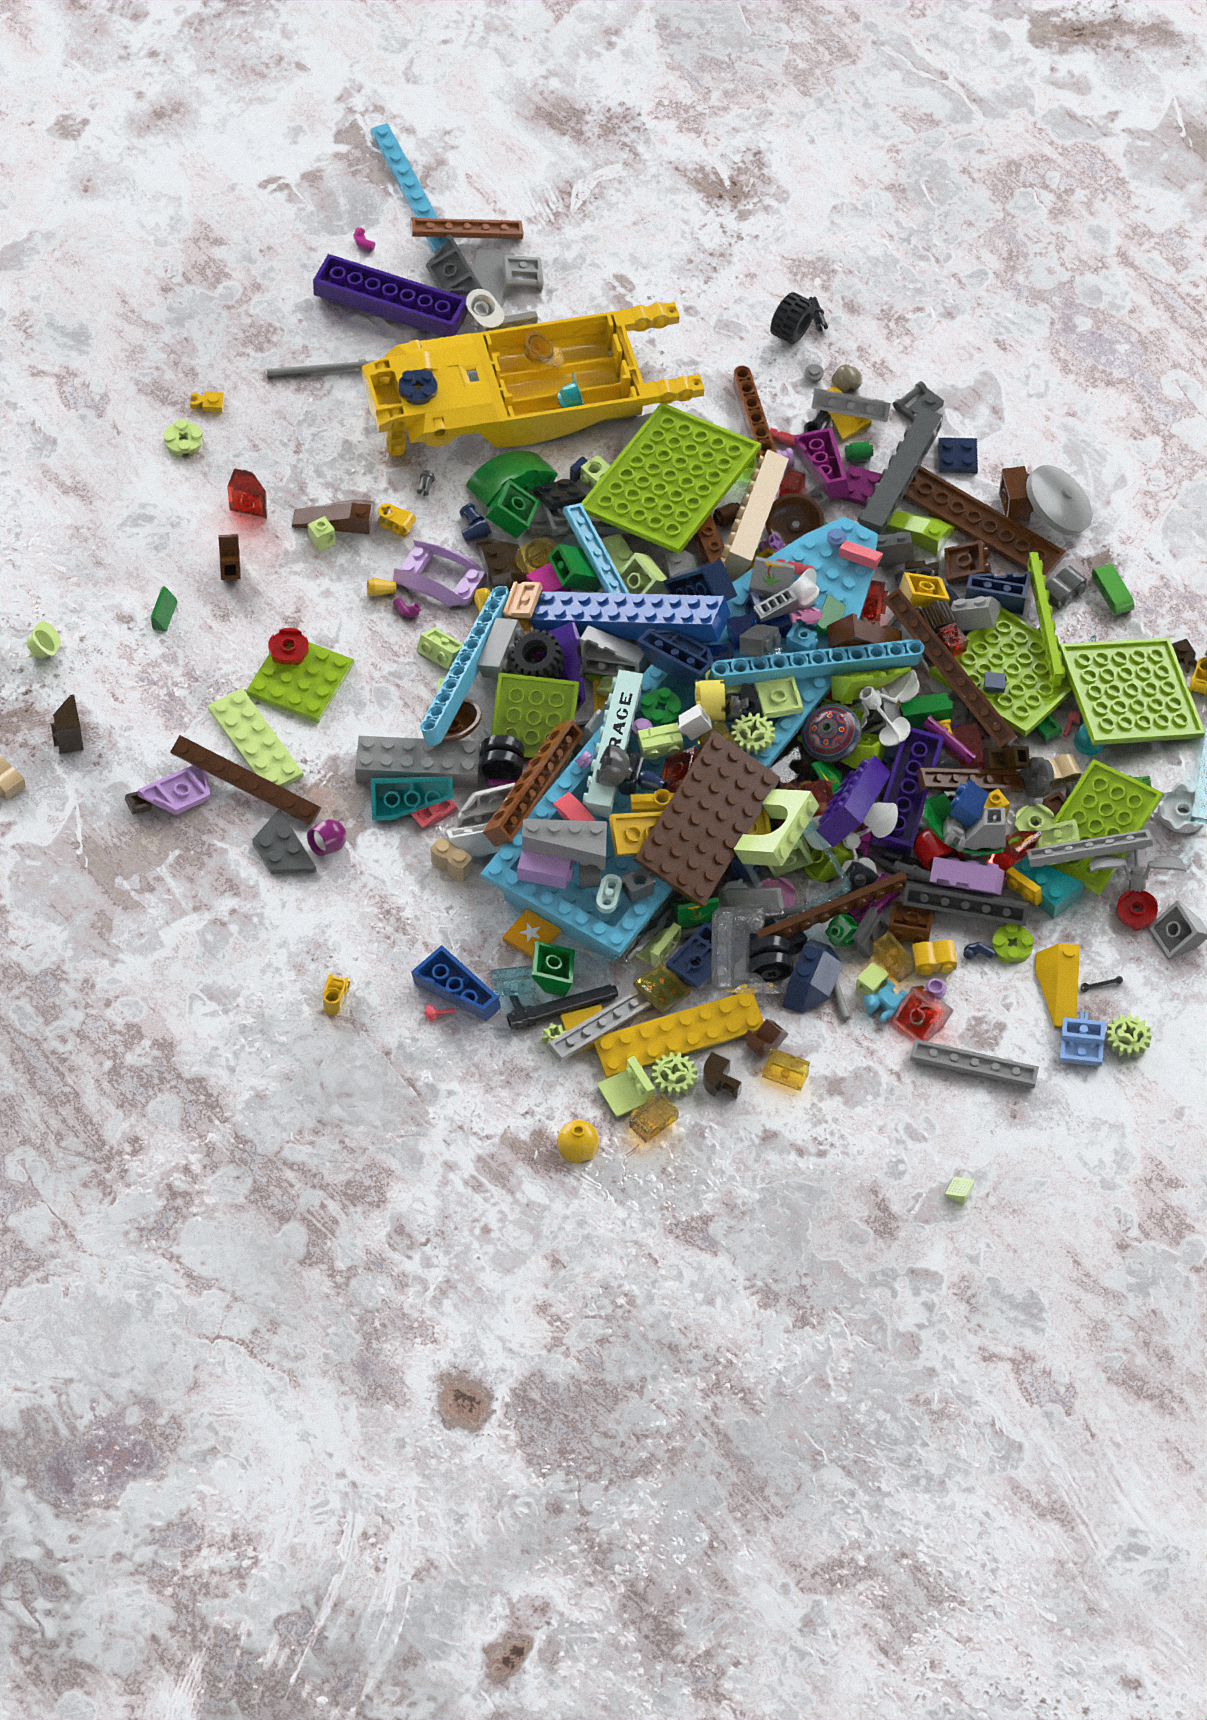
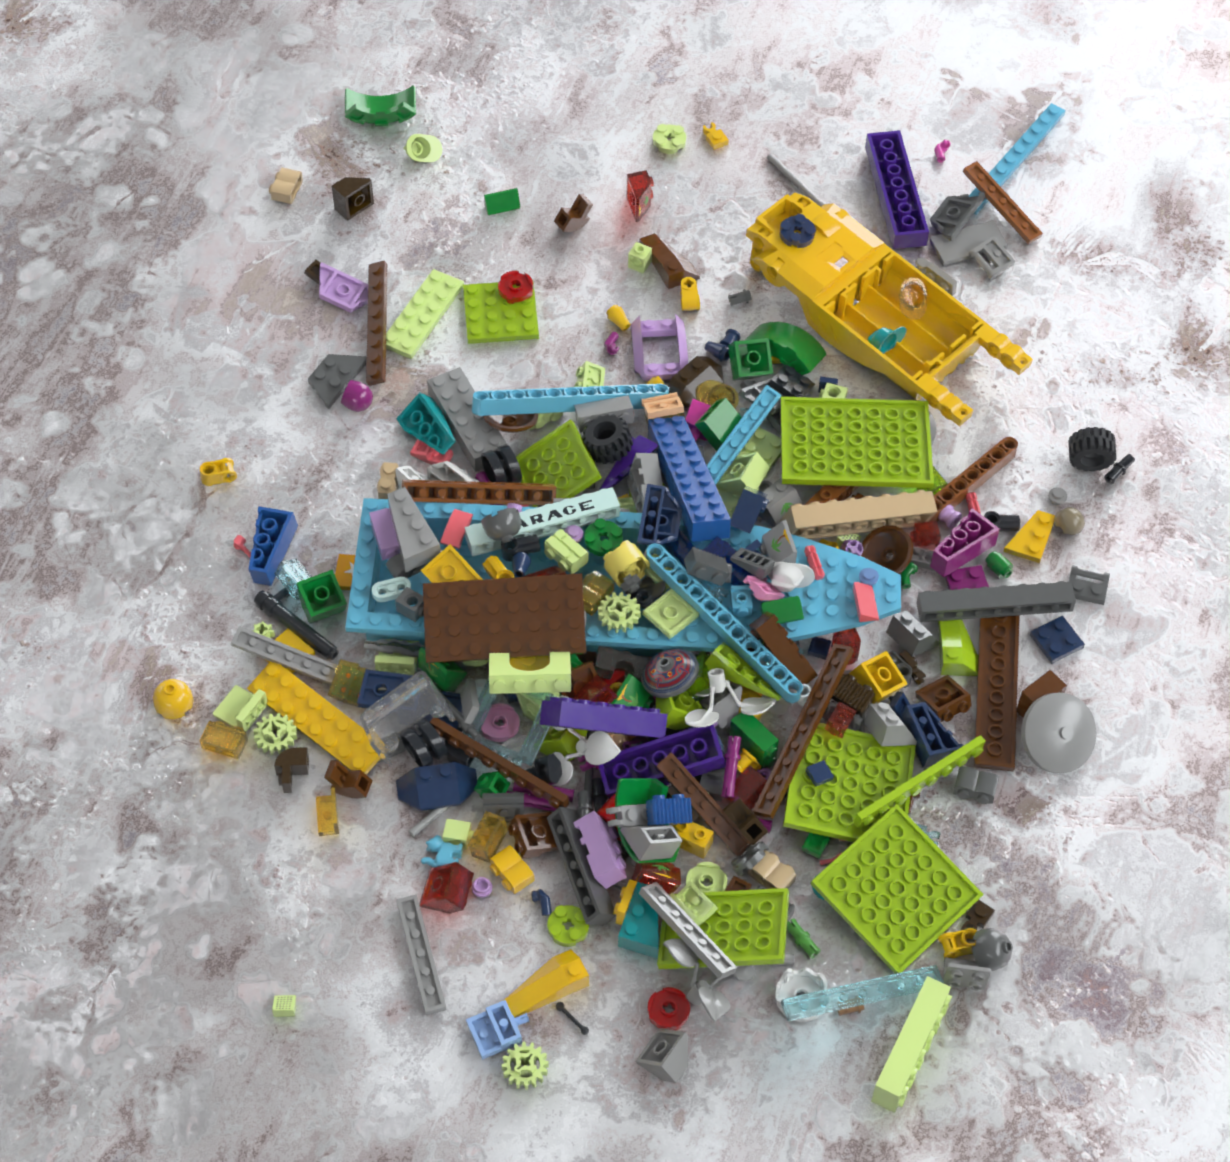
camera: 60 degrees right, 0 degrees up
white piece [466,289,504,328] -> none
white brick [678,704,712,741] -> none
light grey fence [811,388,891,422] -> none
bright green beam [1092,563,1135,616] -> none

